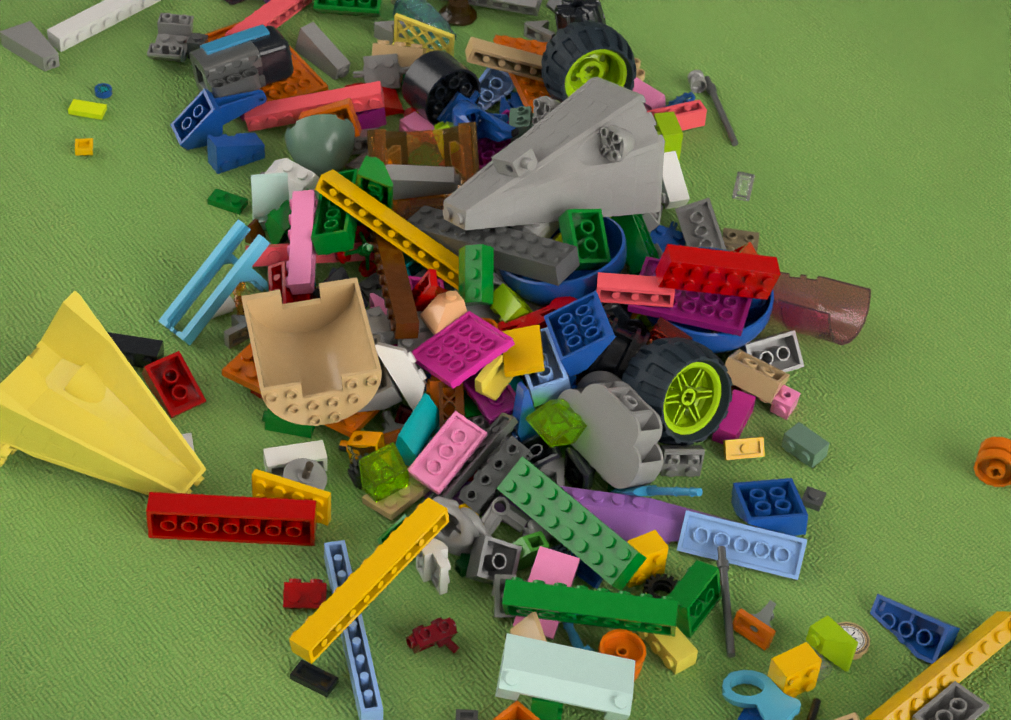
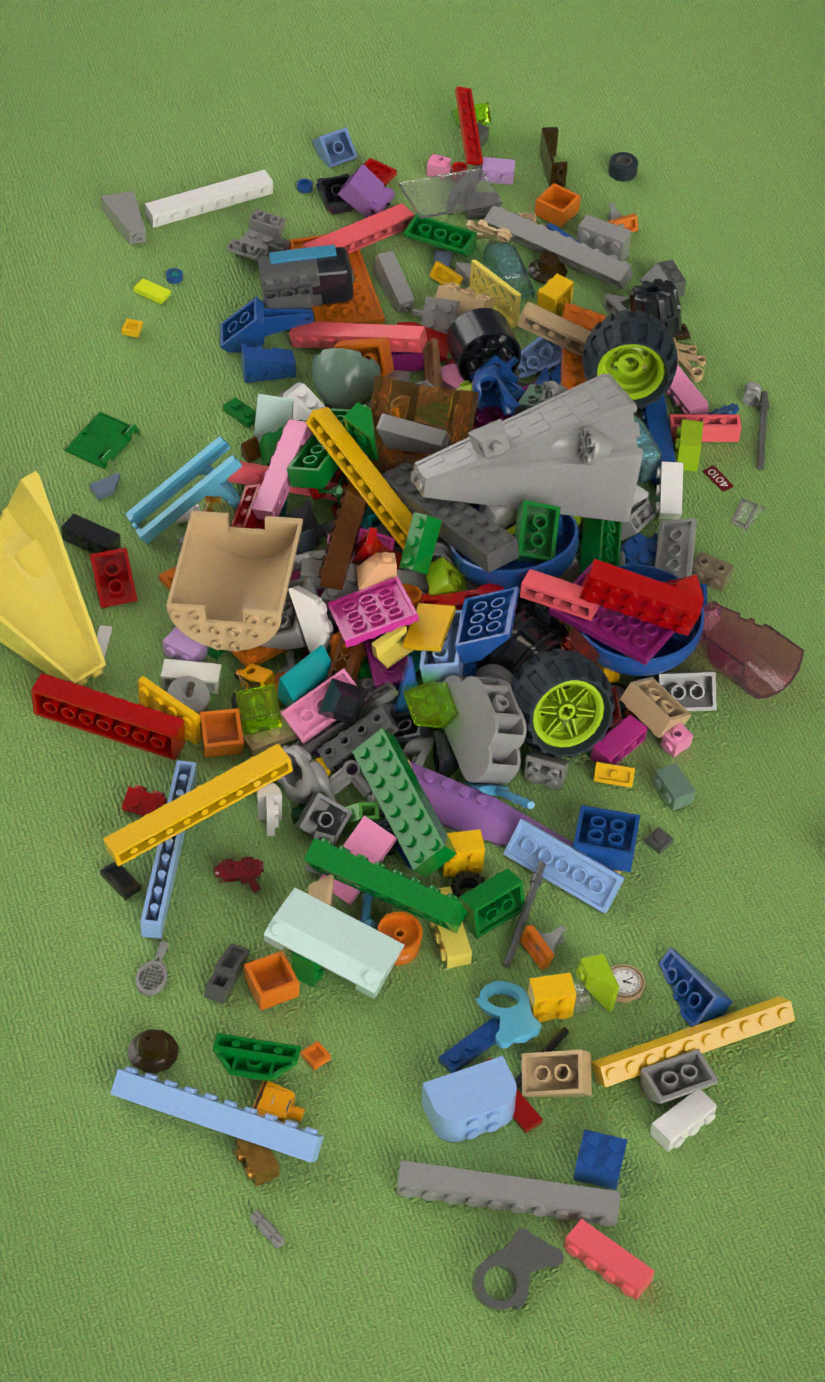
camera: 20 degrees right, 5 degrees up
none -> green window [64,412,140,469]
none -> sand blue tile [89,473,120,500]
none -> lavender brick [162,627,207,662]
none -> orange piece [200,708,244,758]
none -> black slope [318,678,369,725]
none -> medium nougat tile [423,338,444,400]
none -> yellow plate [429,261,464,285]
none -> sand blue tile [433,250,452,268]
none -> yellow brick [536,274,574,317]
none -> dark red sticker [702,465,734,492]

